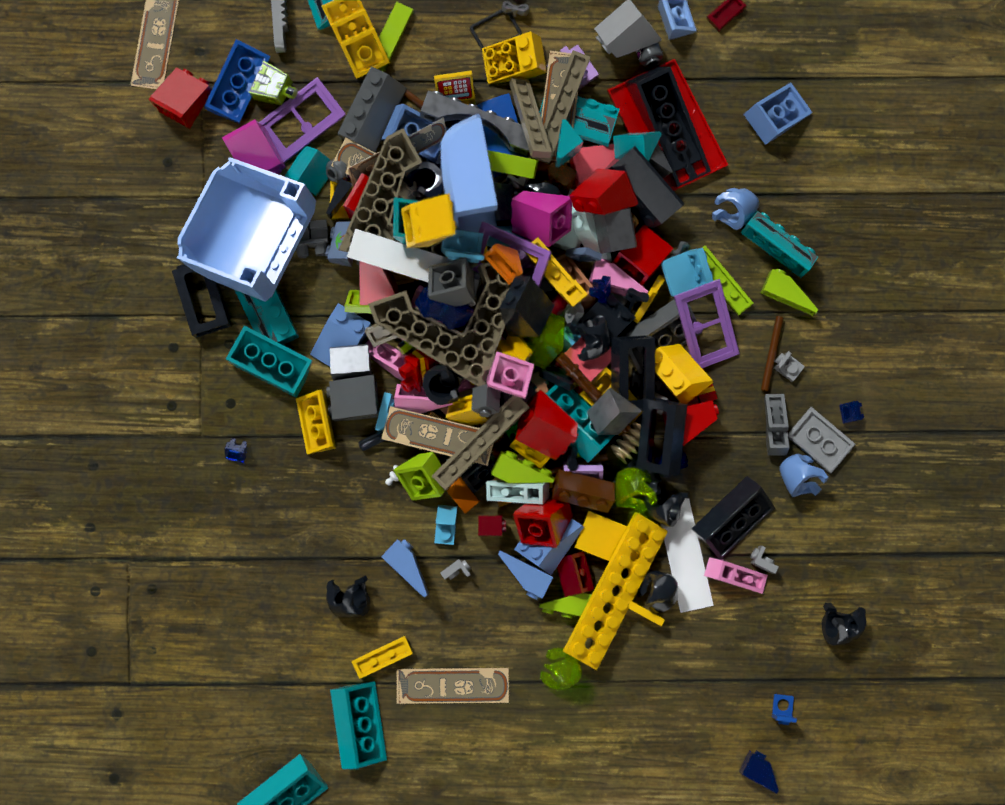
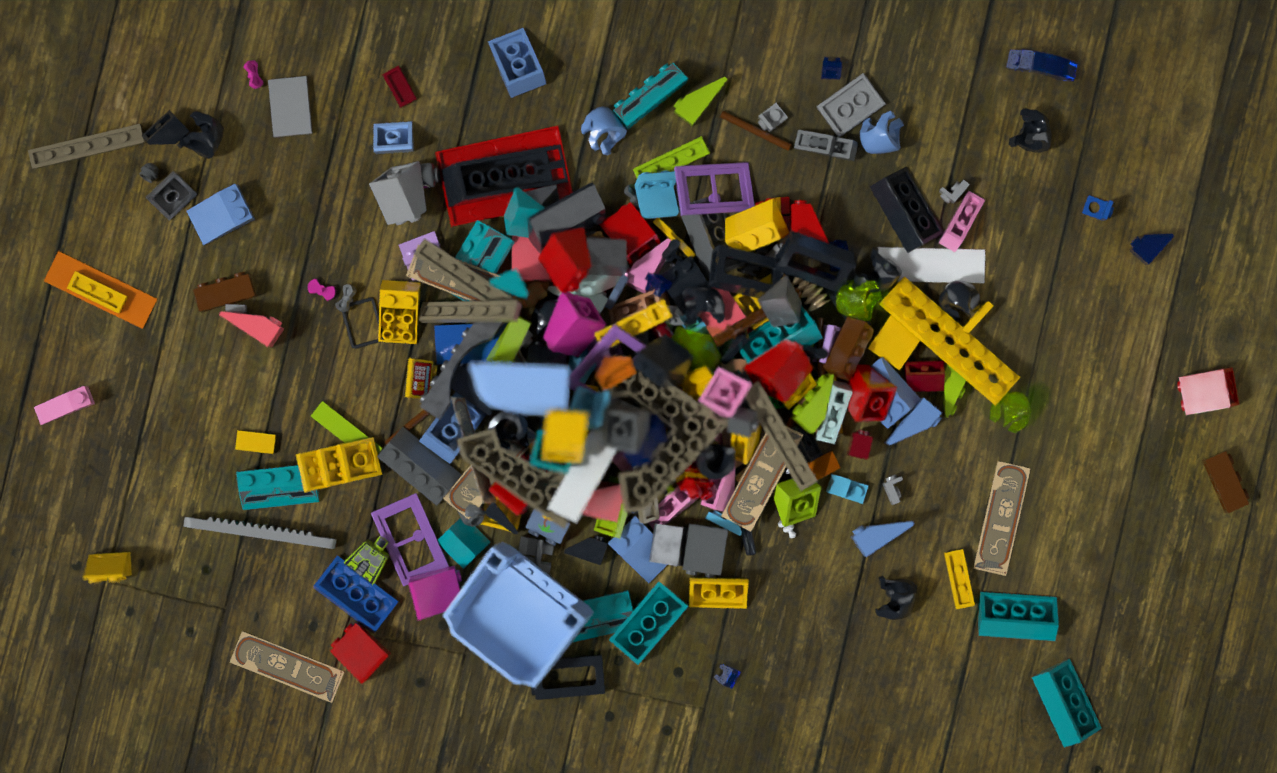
camera: 80 degrees left, 5 degrees up
none -> black slope [564,535,608,565]
none -> clear blue arch [1006,49,1078,82]

